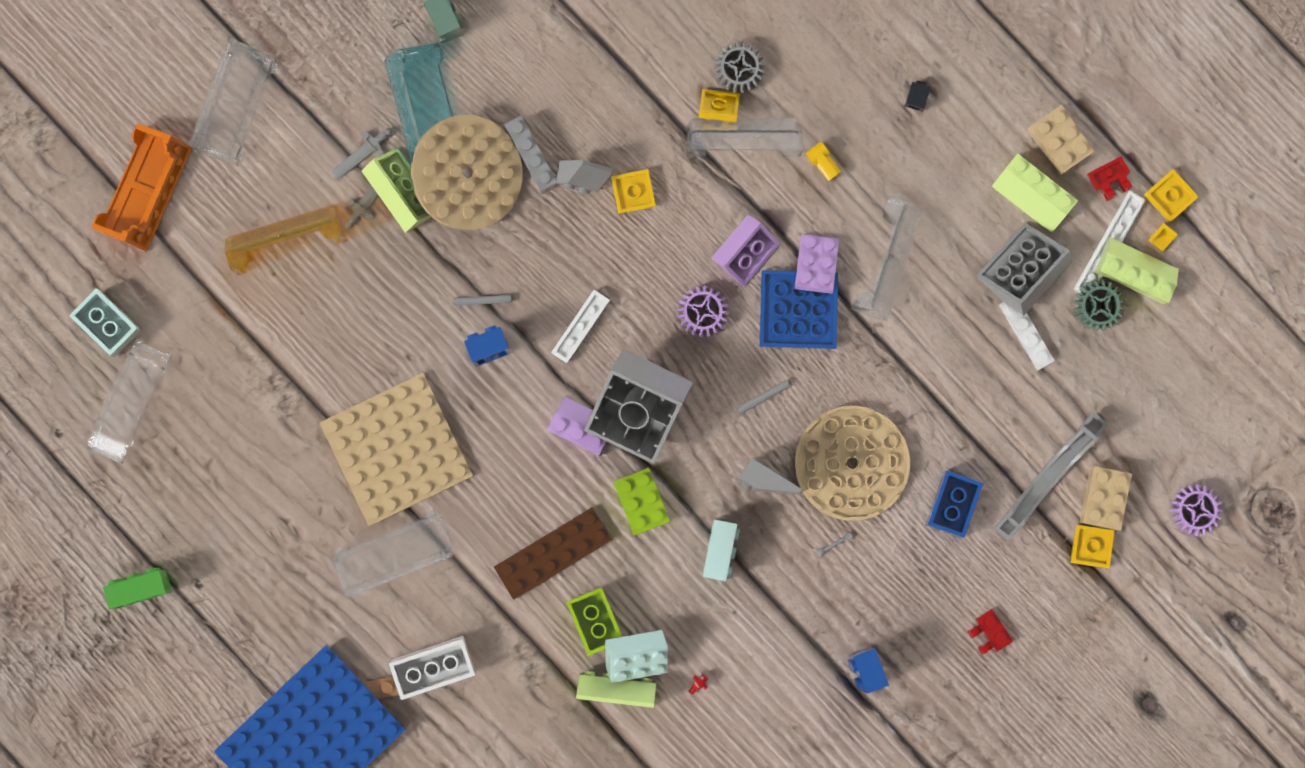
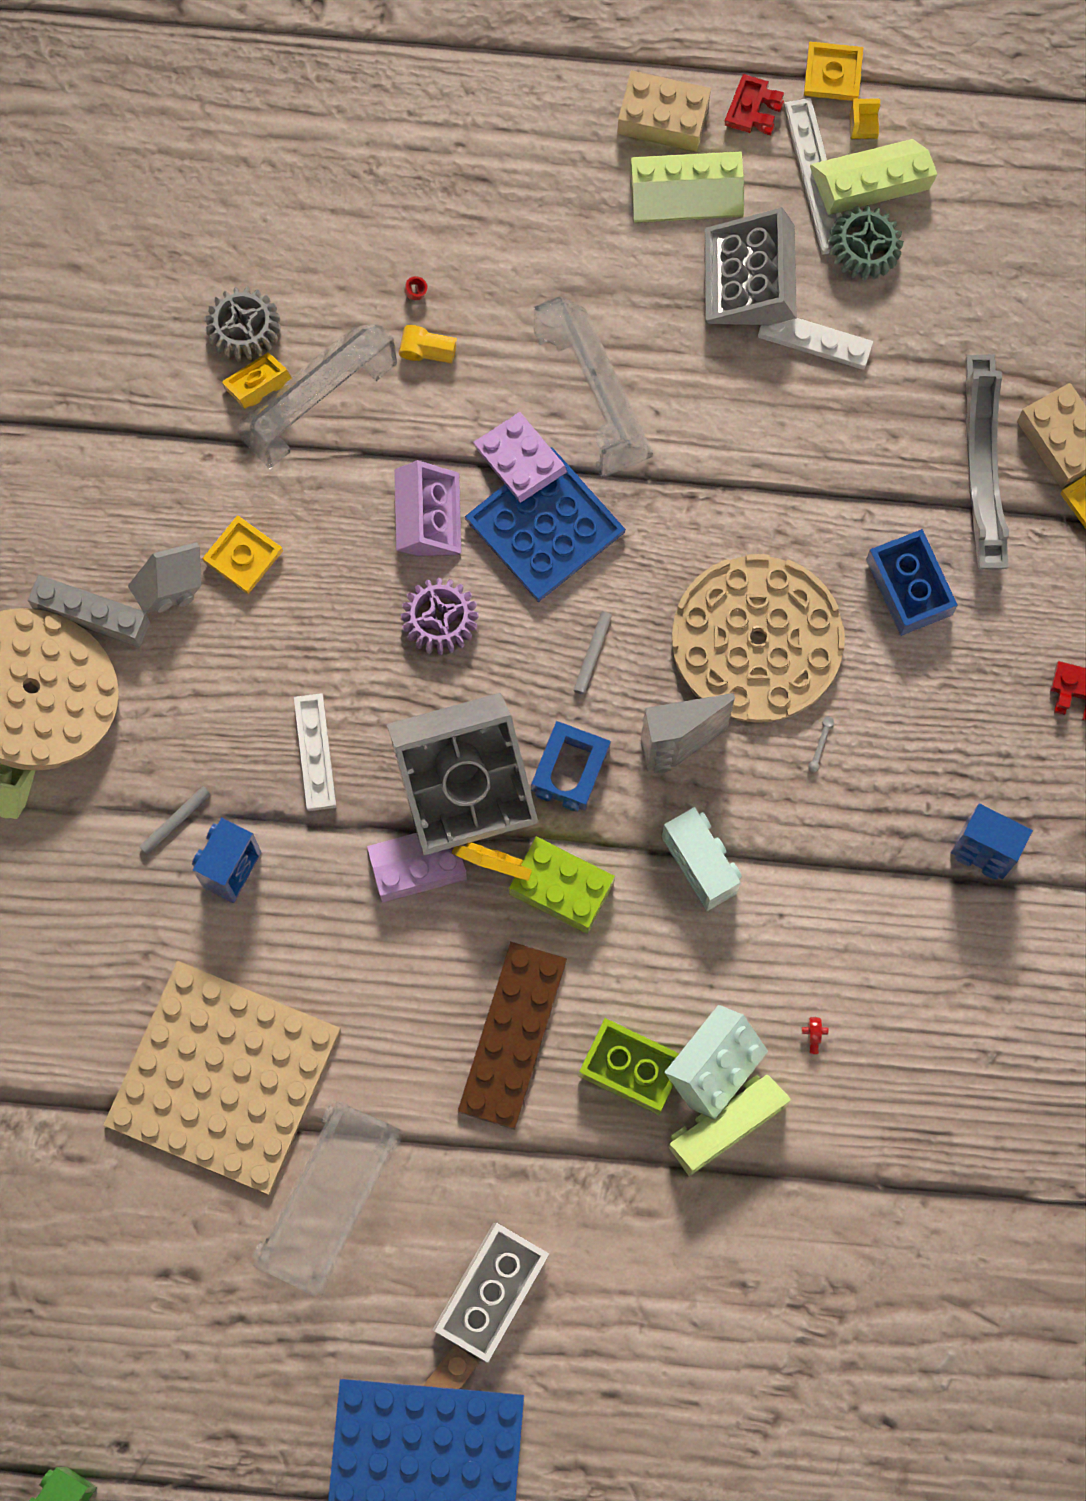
camera: 40 degrees left, 10 degrees down
black brick [904,80,931,112] -> none
none -> red hinge [404,276,428,301]
none -> yellow plate [451,842,532,881]
none -> blue panel [531,721,611,812]

